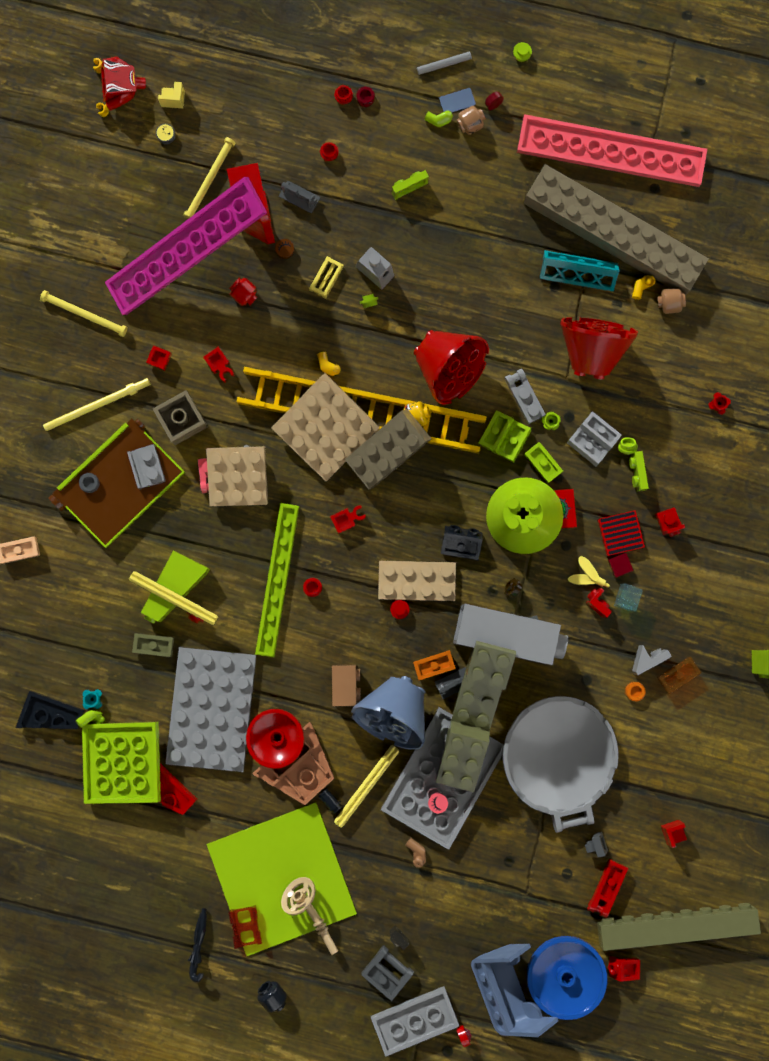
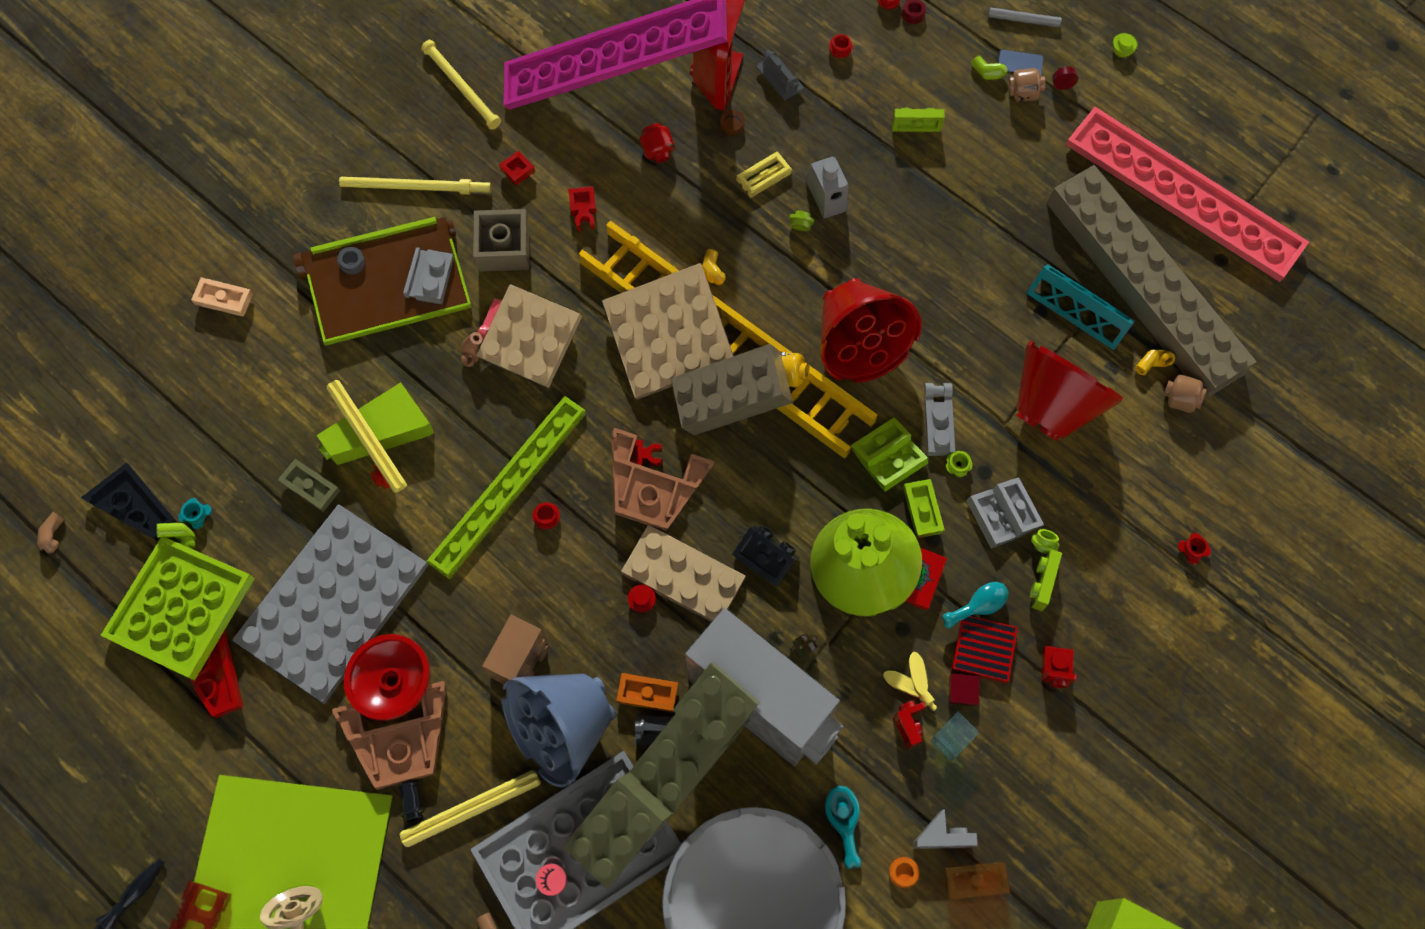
camera: 30 degrees right, 15 degrees down
none -> medium nougat arm [37,512,65,554]
none -> nougat arm [461,332,483,367]
none -> nougat wing [611,428,714,531]
none -> teal piece [825,785,862,870]
none -> teal piece [942,582,1009,629]

